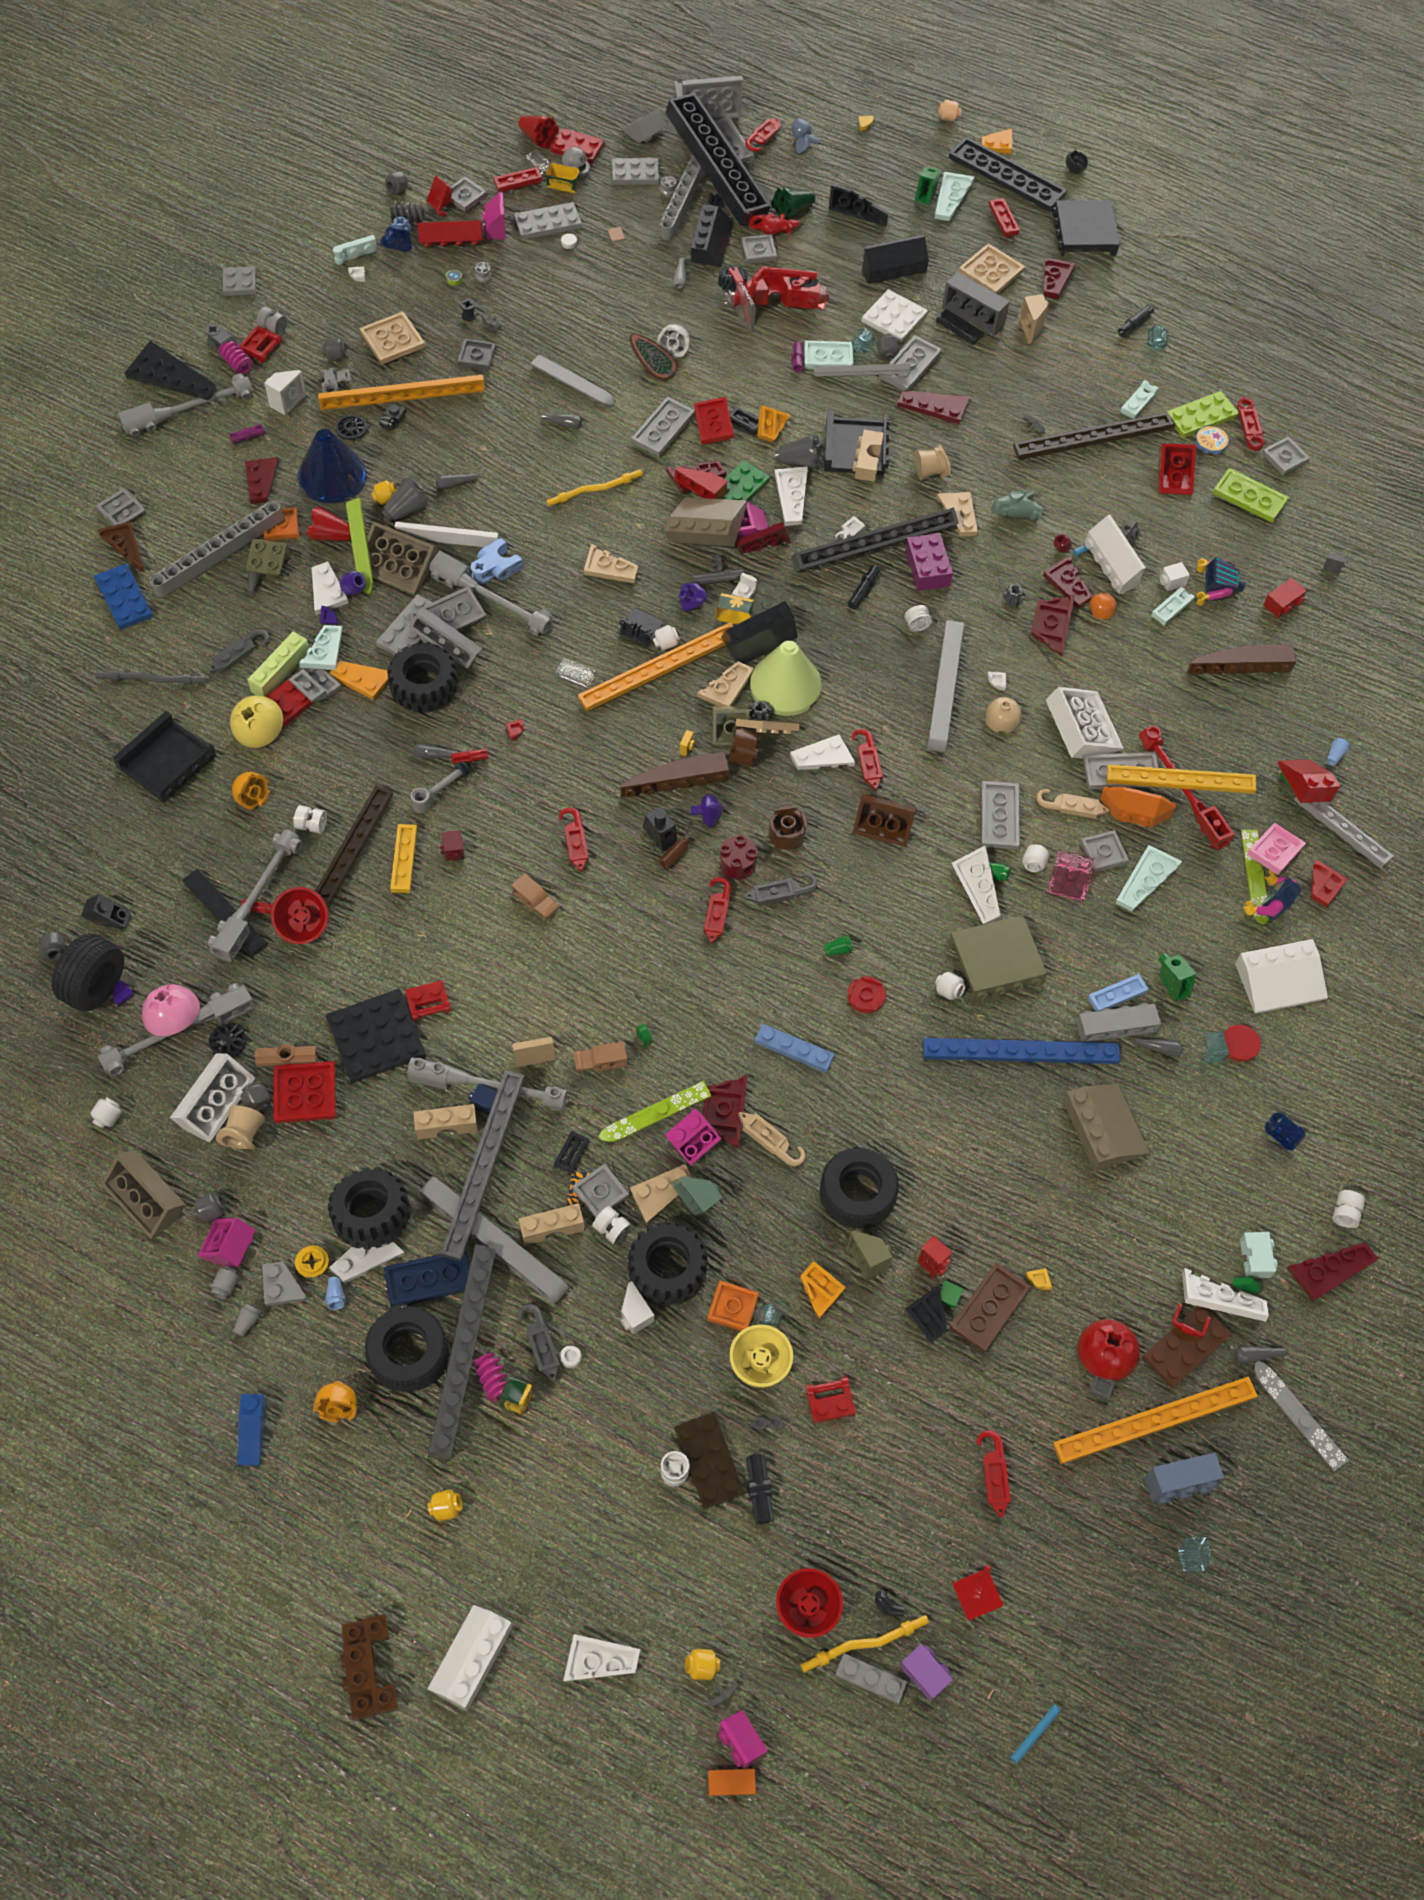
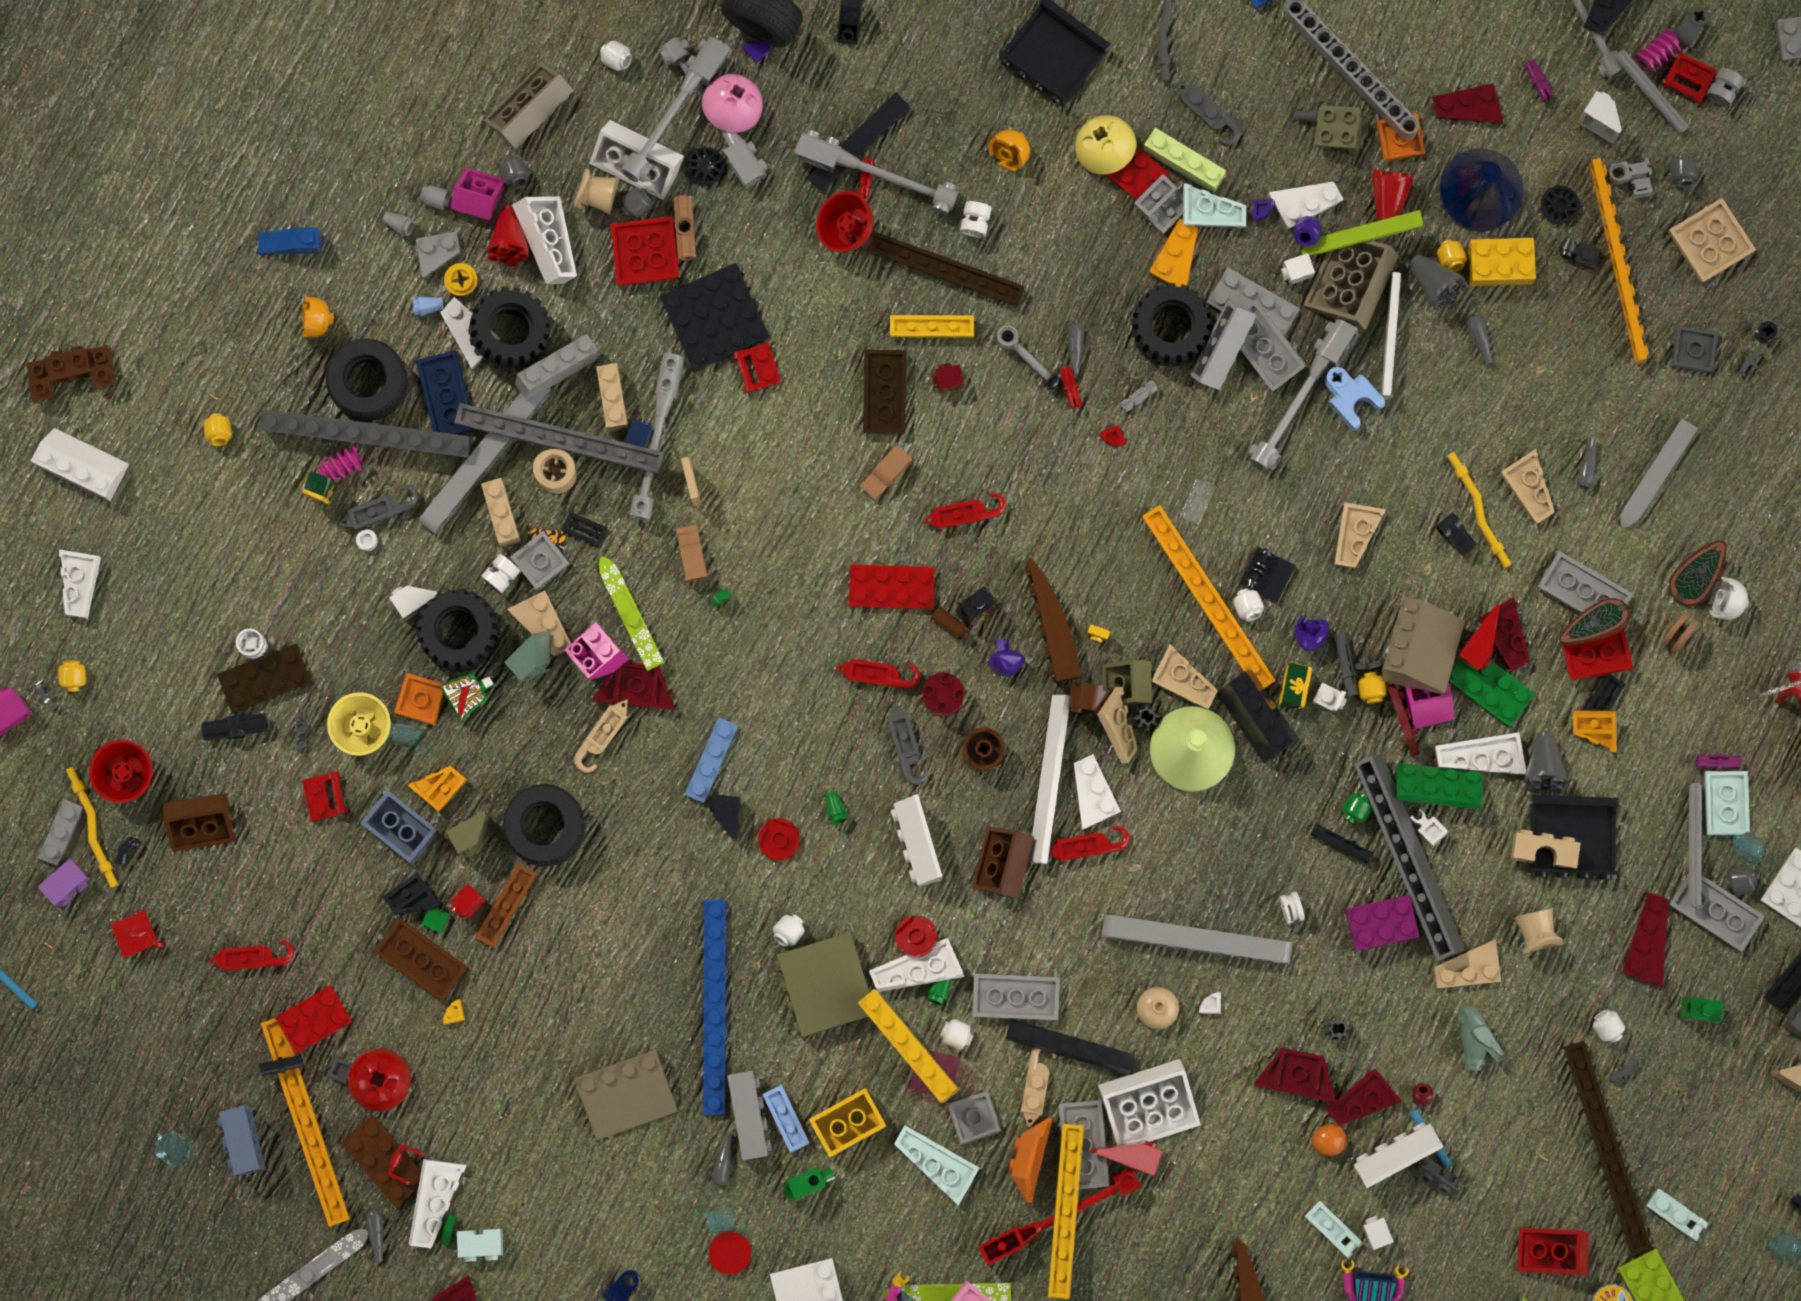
camera: 95 degrees right, 20 degrees up
none -> reddish brown slope [163,793,236,852]
none -> black pin [259,1054,304,1077]
none -> red plate [274,985,352,1055]
none -> sand blue brick [361,790,440,865]
none -> torso [439,673,494,721]
none -> dark orange plate [475,863,537,948]
none -> red cone [487,205,529,267]
none -> white wedge [512,196,577,284]
none -> light grey brick [515,334,598,400]
none -> tan hat [533,449,577,494]
none -> light grey bar [619,37,731,182]
none -> black slope [710,794,741,841]
none -> yellow brick [809,1088,886,1158]
none -> red plate [849,564,935,610]
none -> yellow brick [858,989,960,1103]
none -> dark brown plate [863,350,907,434]
none -> white slope [891,794,942,887]
none -> red tile [895,916,938,958]
none -> black tile [1006,1019,1135,1075]
none -> white tile [1028,695,1069,864]
none -> slope [1090,1141,1163,1176]
none -> light grey axle [1120,380,1158,412]
none -> white brick [1281,253,1315,285]
none -> green head [1341,792,1373,825]
none -> yellow head [1358,672,1388,704]
none -> green plate [1396,763,1482,810]
none -> black piece [1436,513,1477,557]
none -> yellow brick [1468,238,1536,286]
none -> tan wing [1500,449,1554,525]
none -> shield [1559,598,1630,645]
none -> white head [1593,1009,1625,1043]
none -> light grey axle [1615,50,1688,134]
none -> medium nougat head [1662,613,1699,653]
none -> green torso [1679,997,1723,1026]

